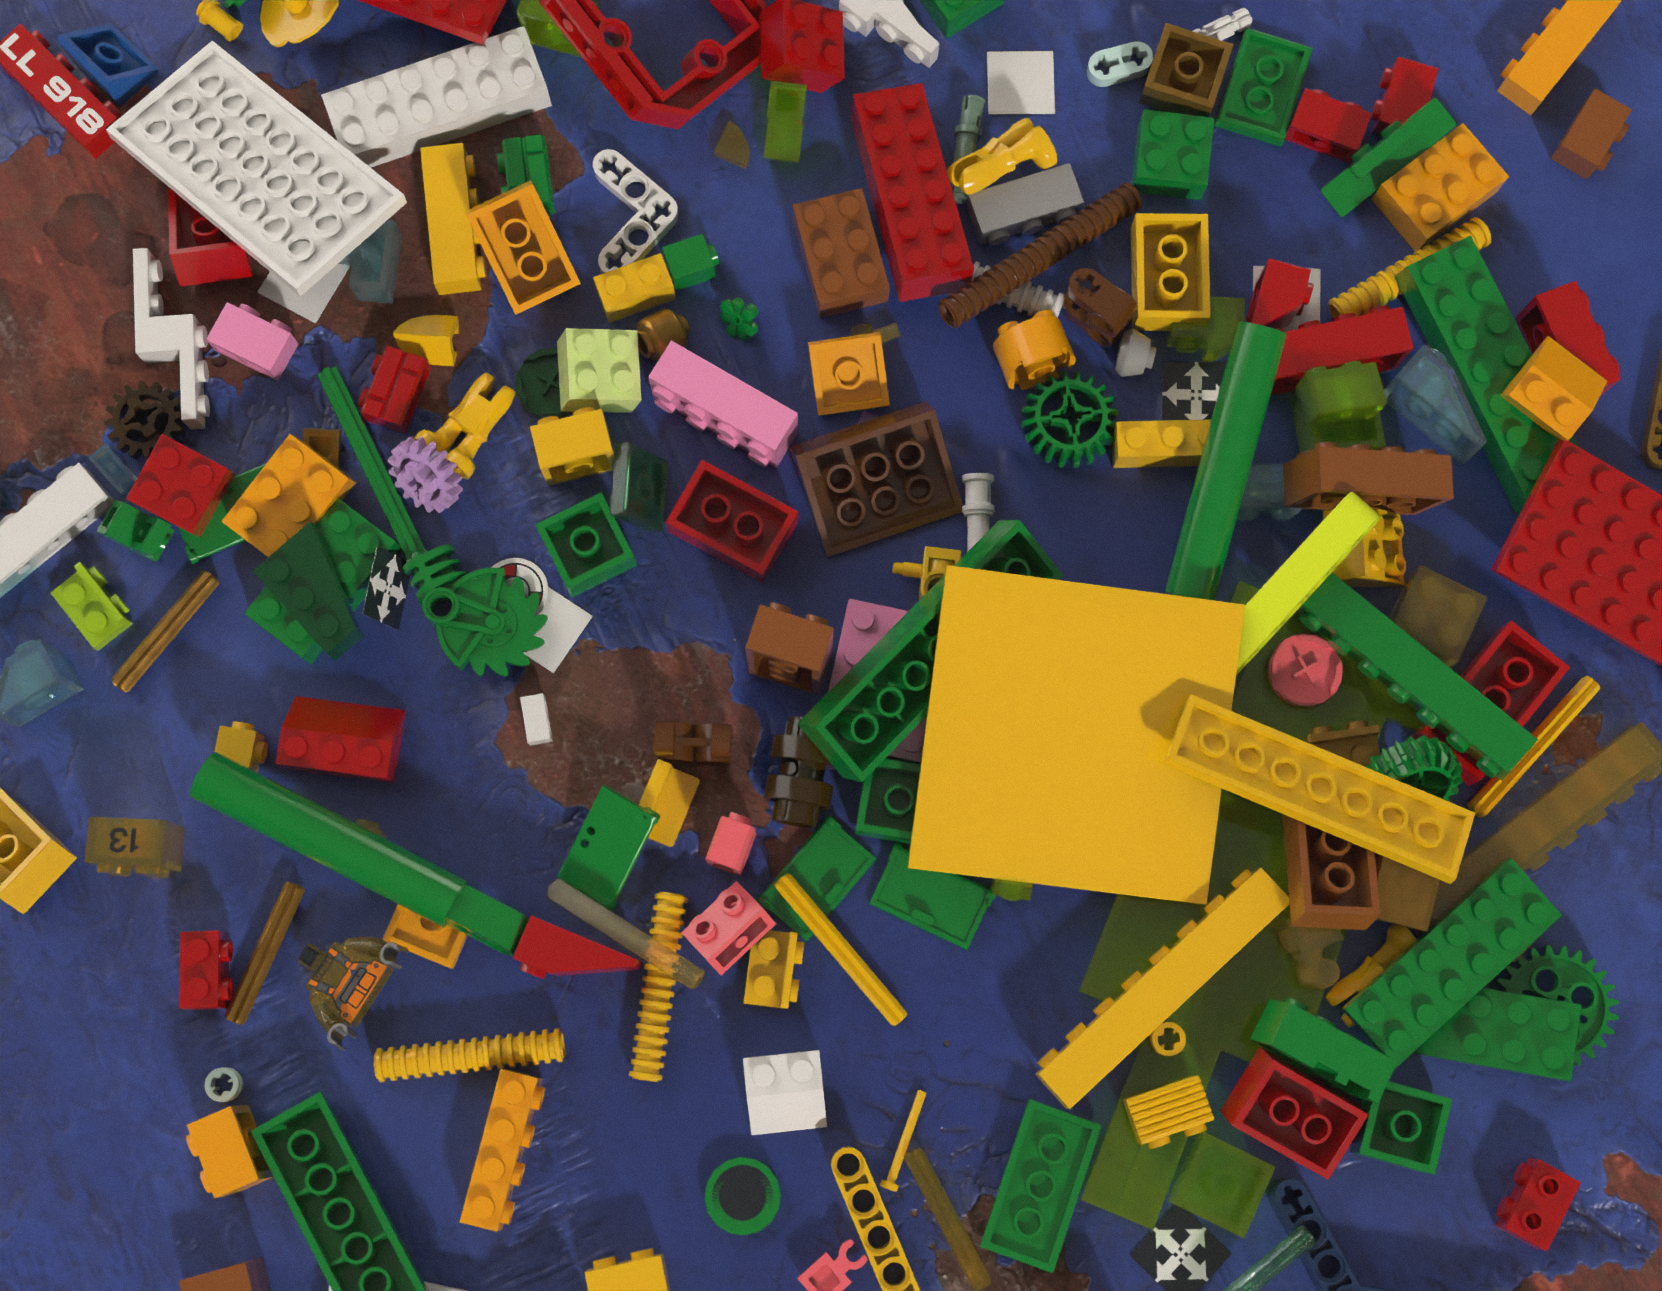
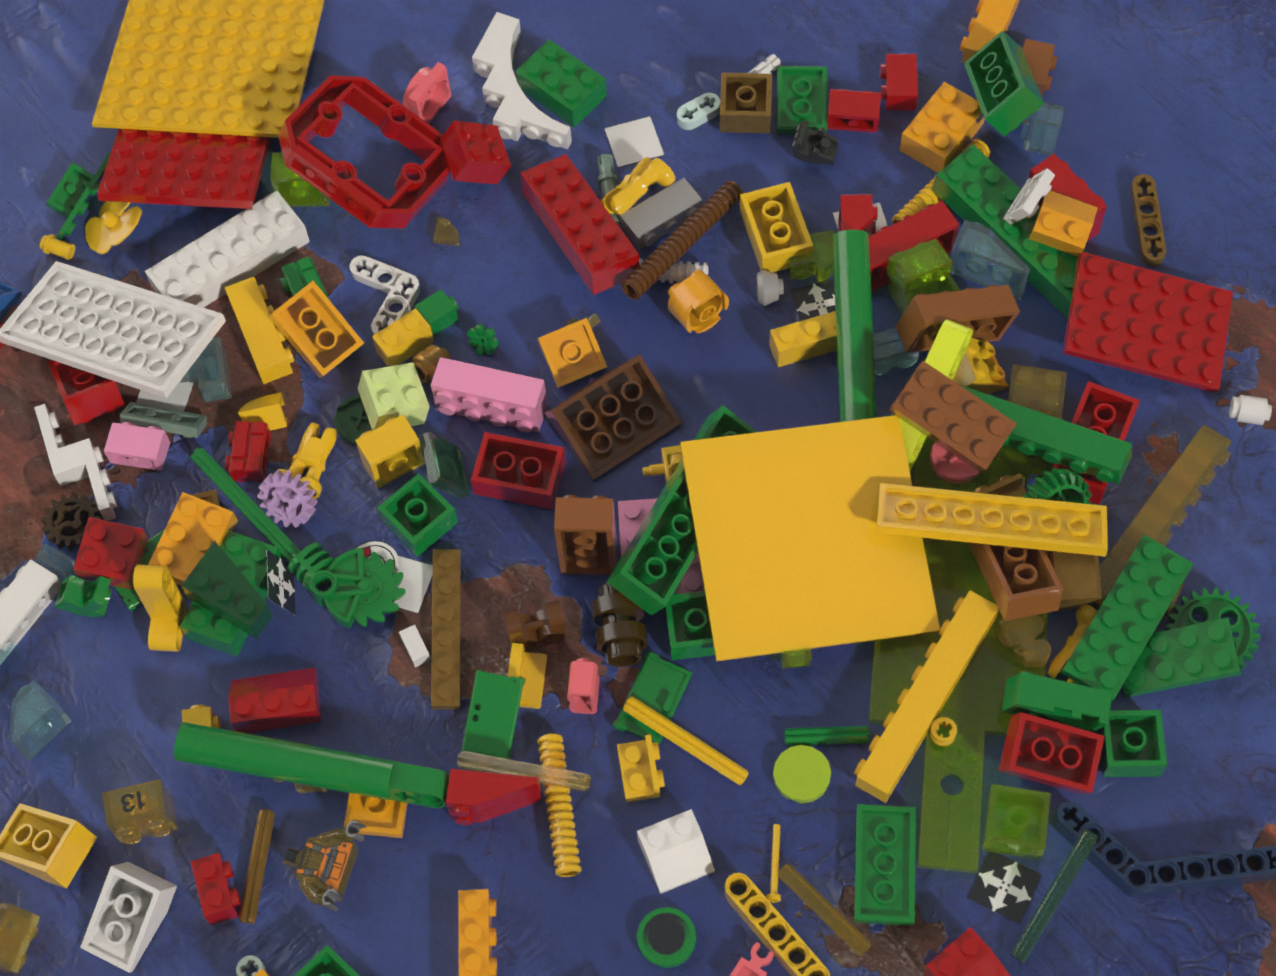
camera: 10 degrees left, 15 degrees down
lime bracket [50,562,133,651] -> none
pearl gold axle [111,570,219,693] -> none
yellow piece [374,1028,565,1083] -> none
coral brick [681,881,776,976] -> none
clear neon green brick [764,81,808,163] -> none
dark orange brick [793,188,890,318] -> none
green door [869,843,997,950] -> none
white pin [962,473,994,552] -> none
green gear [1021,370,1119,468] -> none
reddish brown piece [1062,268,1138,348] -> none
yellow brick [1122,1075,1214,1149] -> none
green brick [1131,109,1214,201] -> none
green bracket [1321,98,1456,217] -> none
yellow axle [1468,676,1600,818] -> none
red brick [1495,1158,1581,1251] -> none
none -> white slope [80,862,177,973]
none -> sand green plate [120,402,207,438]
none -> yellow beam [133,565,186,652]
none -> pearl gold plate [431,549,461,710]
none -> lime tile [773,745,831,804]
none -> green axle [784,726,870,745]
none -> pearl dark grey hand [792,121,839,166]
none -> dark orange brick [888,361,1017,472]
none -> green brick [964,30,1044,137]
none -> white plate [1003,168,1055,225]
none -> clear light blue brick [1020,102,1065,156]

